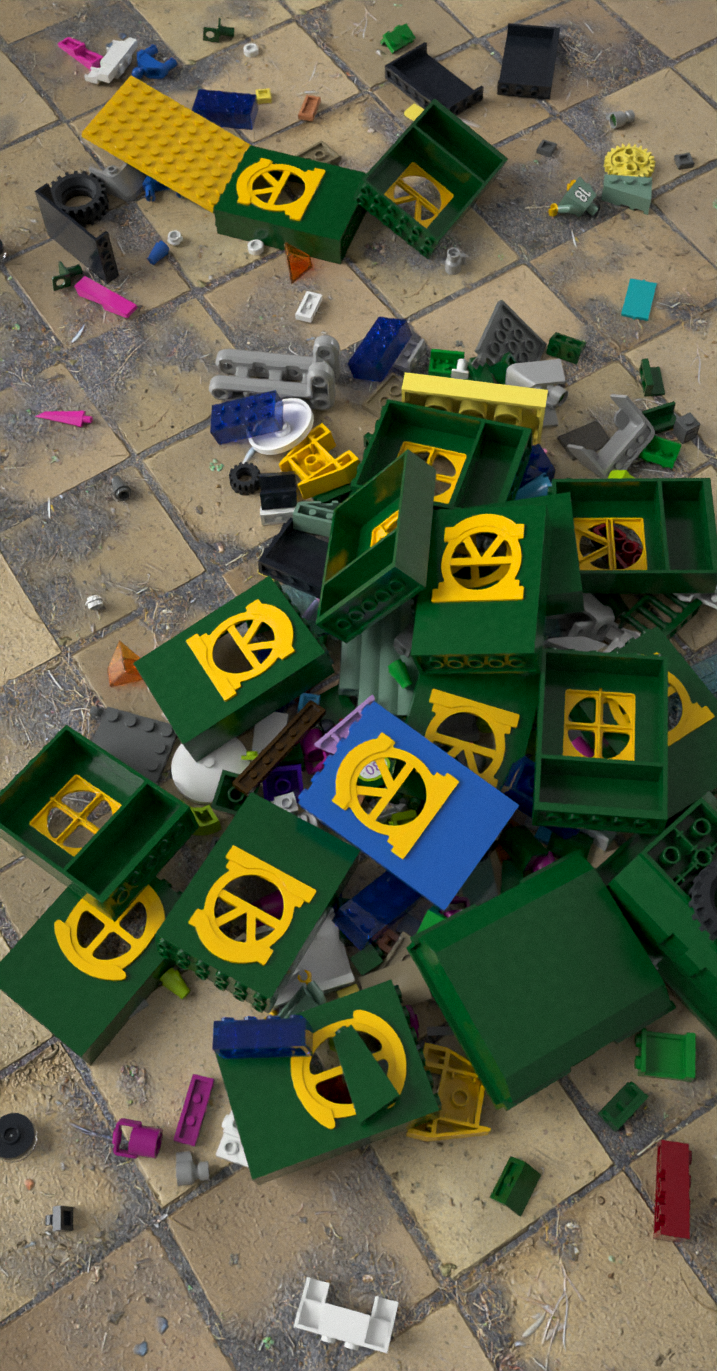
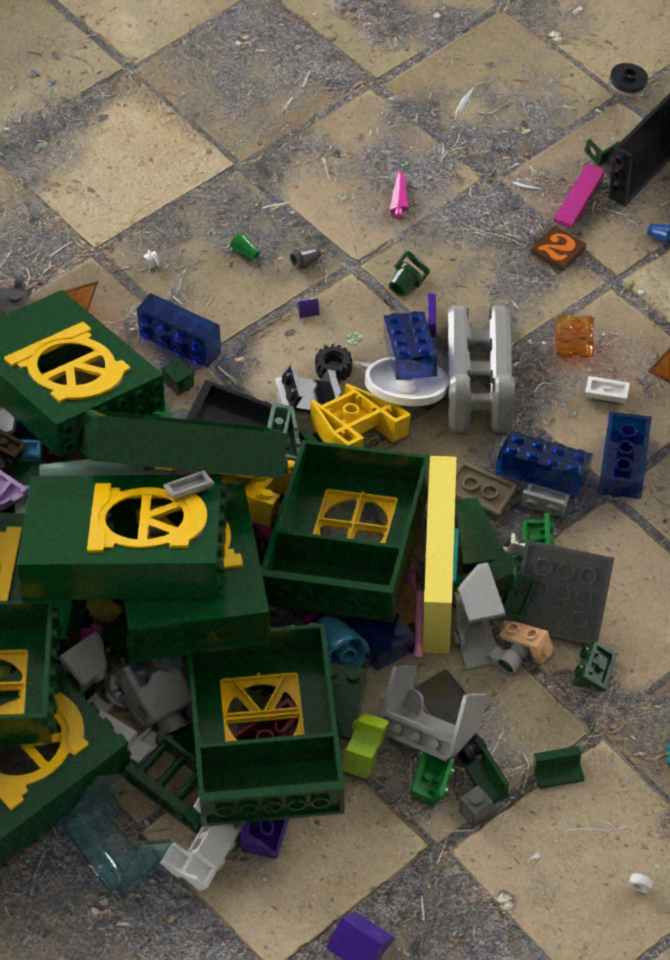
camera: 80 degrees right, 10 degrees down
none -> clear blue brick [137,293,221,368]
none -> dark green brick [162,358,195,396]
none -> light grey tile [163,470,215,501]
none -> green cone [230,233,260,261]
none -> dark purple slope [296,299,320,318]
none -> dark green piece [389,251,430,296]
none -> dark purple tile [427,293,436,338]
none -> reddish brown tile [530,225,587,272]
none -> clear orange piece [555,314,594,358]
none -> clear blue brick [598,411,652,499]

